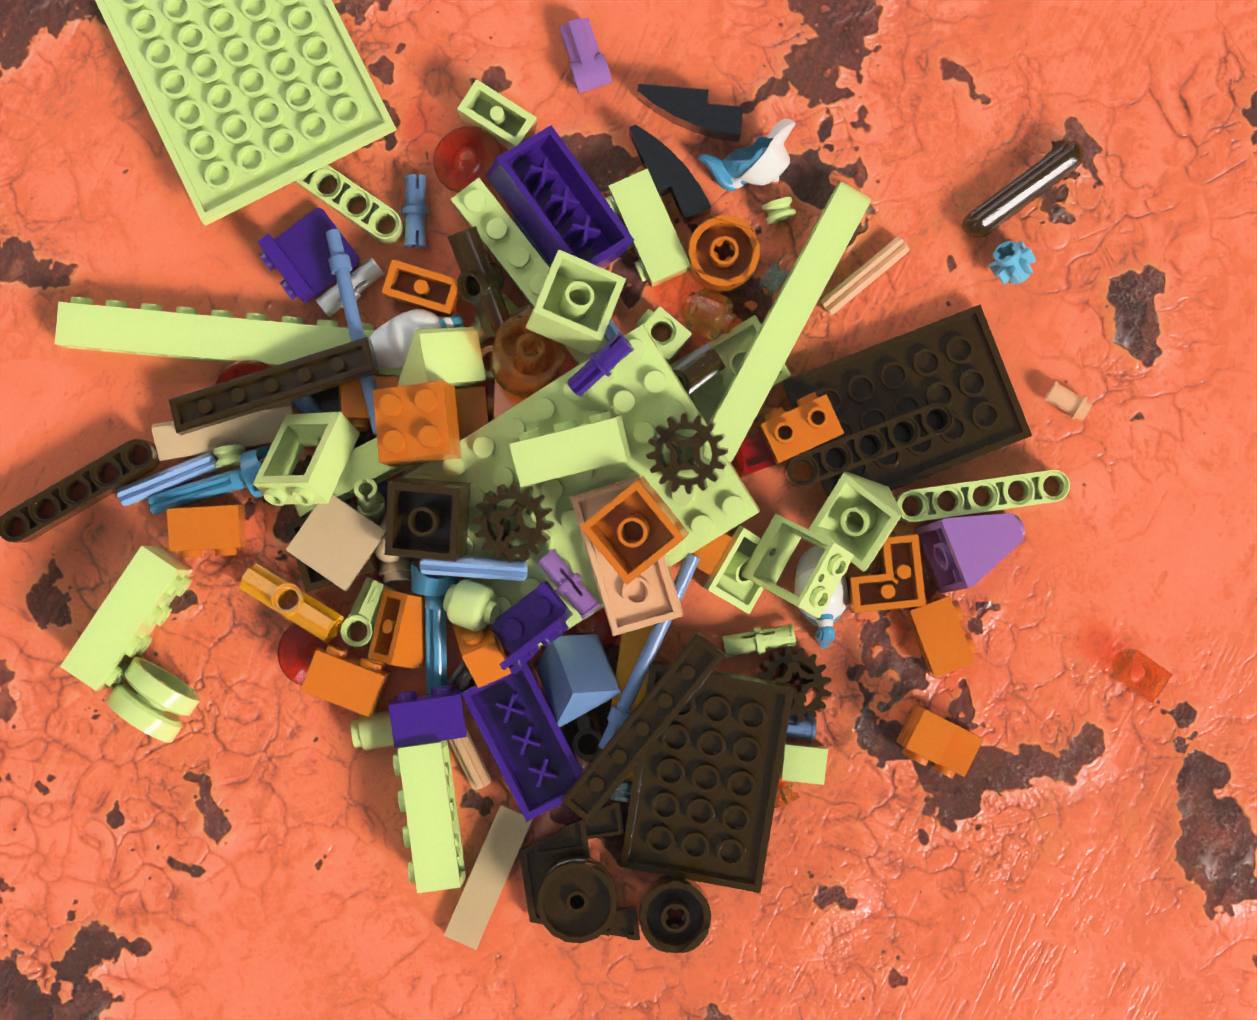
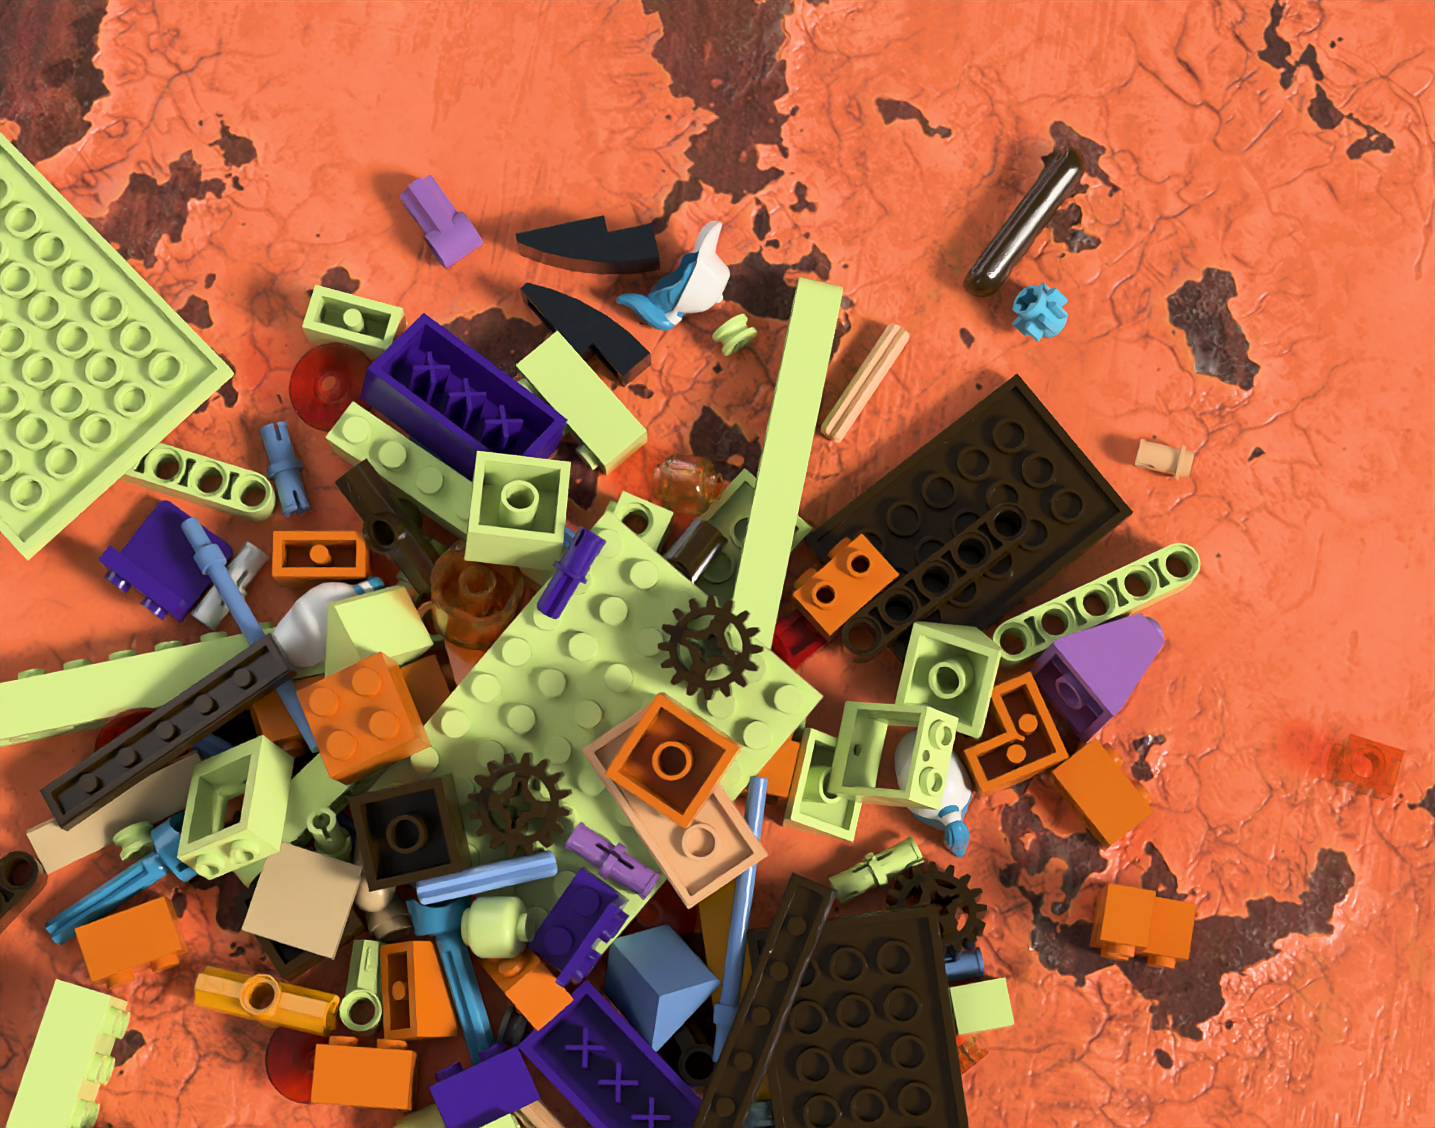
camera: 20 degrees left, 10 degrees down
light blue axle [116,452,218,506] -> none
yellowish green brick [509,411,632,487] -> none
orange brick [687,215,760,292] -> none
clear light blue bush [757,261,790,297] -> none

